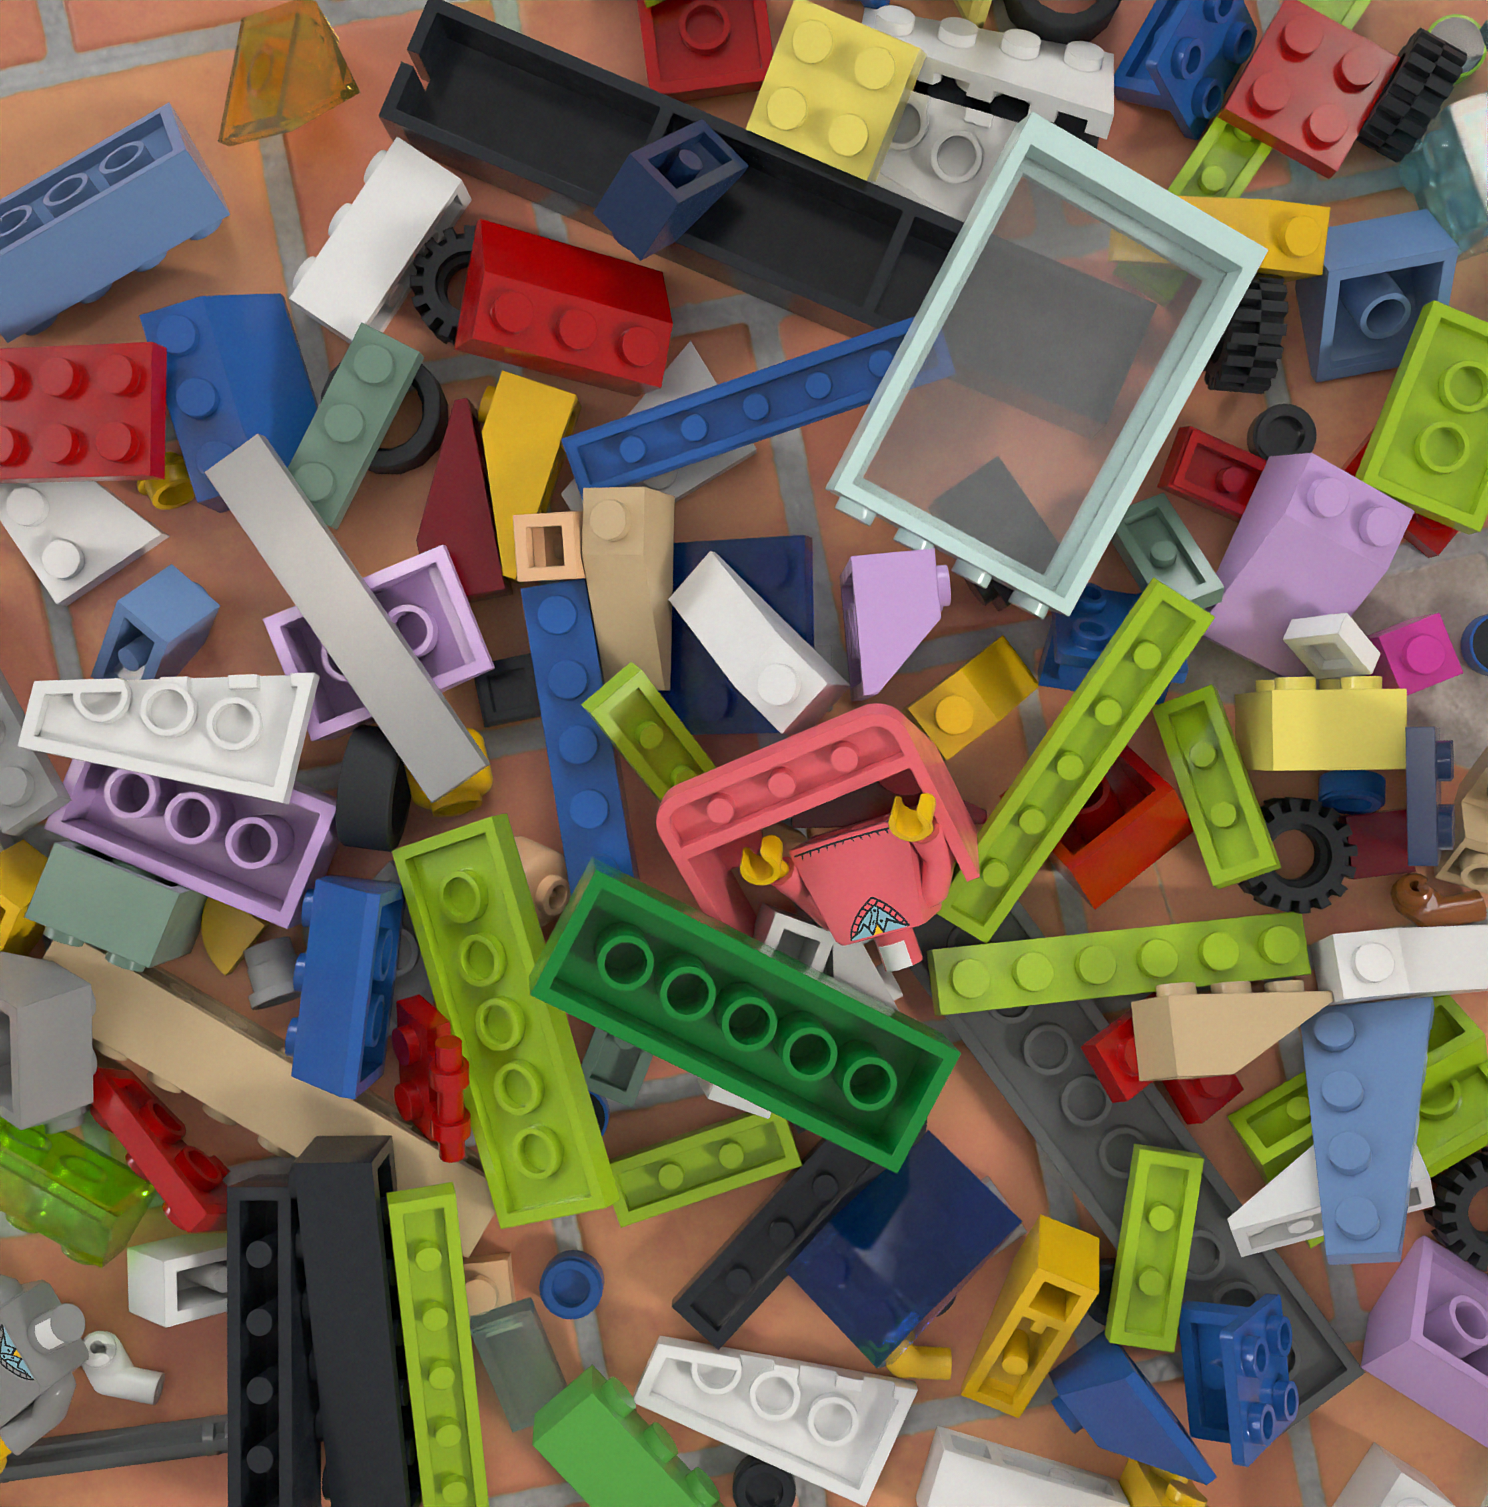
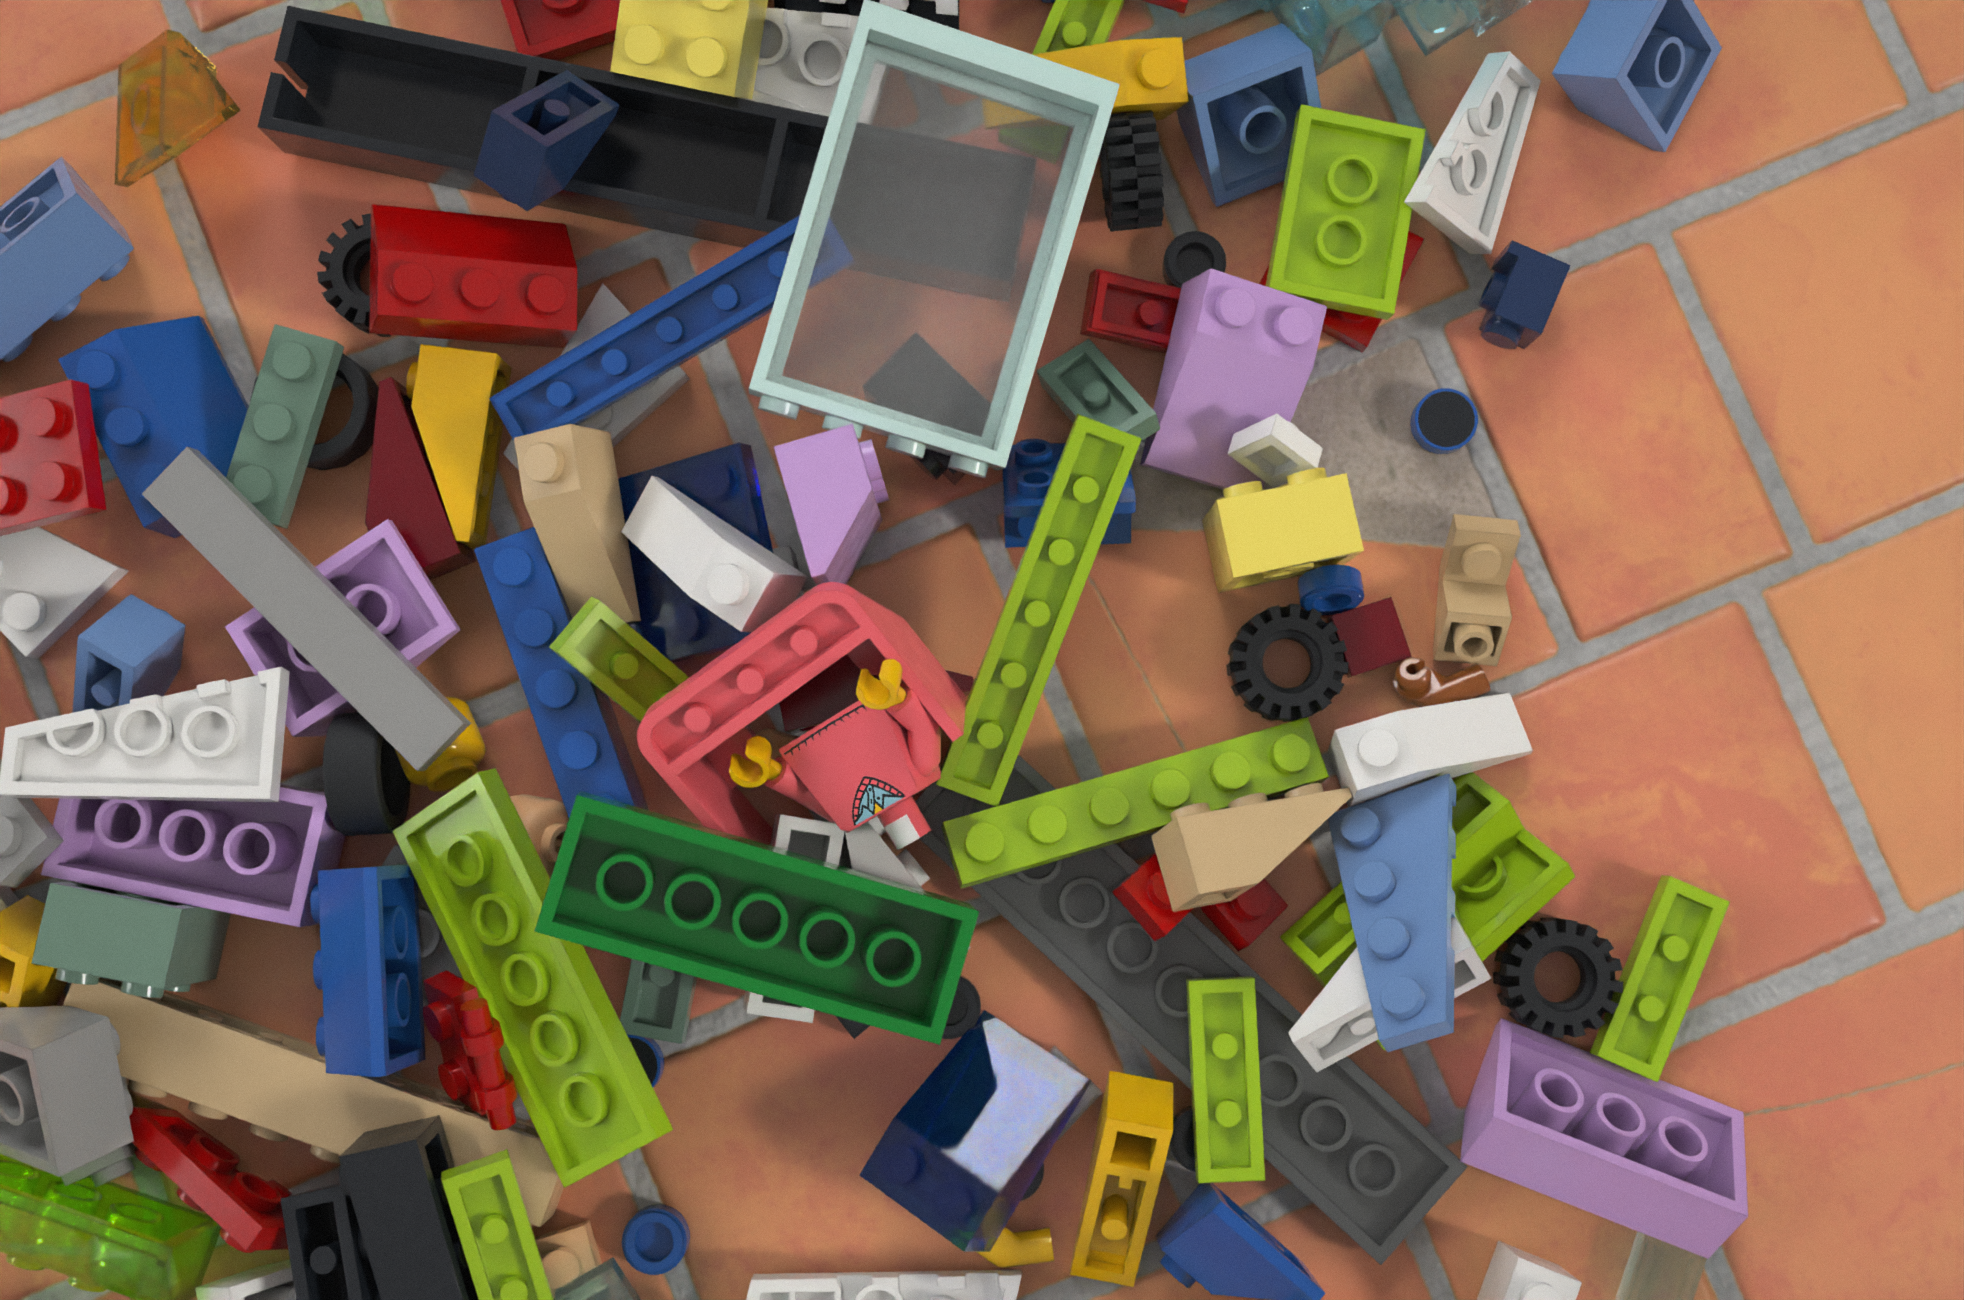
camera: 10 degrees left, 5 degrees down
yellow plate [137,452,196,510] -> none
yellow tile [201,897,271,976] -> none
light grey piece [243,937,302,1010] -> none
white brick [289,137,472,344] -> none
black tile [474,653,541,728] -> none
light nougat brick [513,511,586,582] -> none
lime plate [609,1112,802,1228] -> none
black plate [672,1137,887,1350] -> none
yellow slope [901,635,1039,761] -> none
red slope [999,744,1194,910] -> none
lime plate [1152,684,1281,889] -> none
blue bracket [1179,1293,1299,1467] -> none
dark pink brick [1366,613,1464,696] -> none
dark blue plate [1405,727,1455,866] -> none

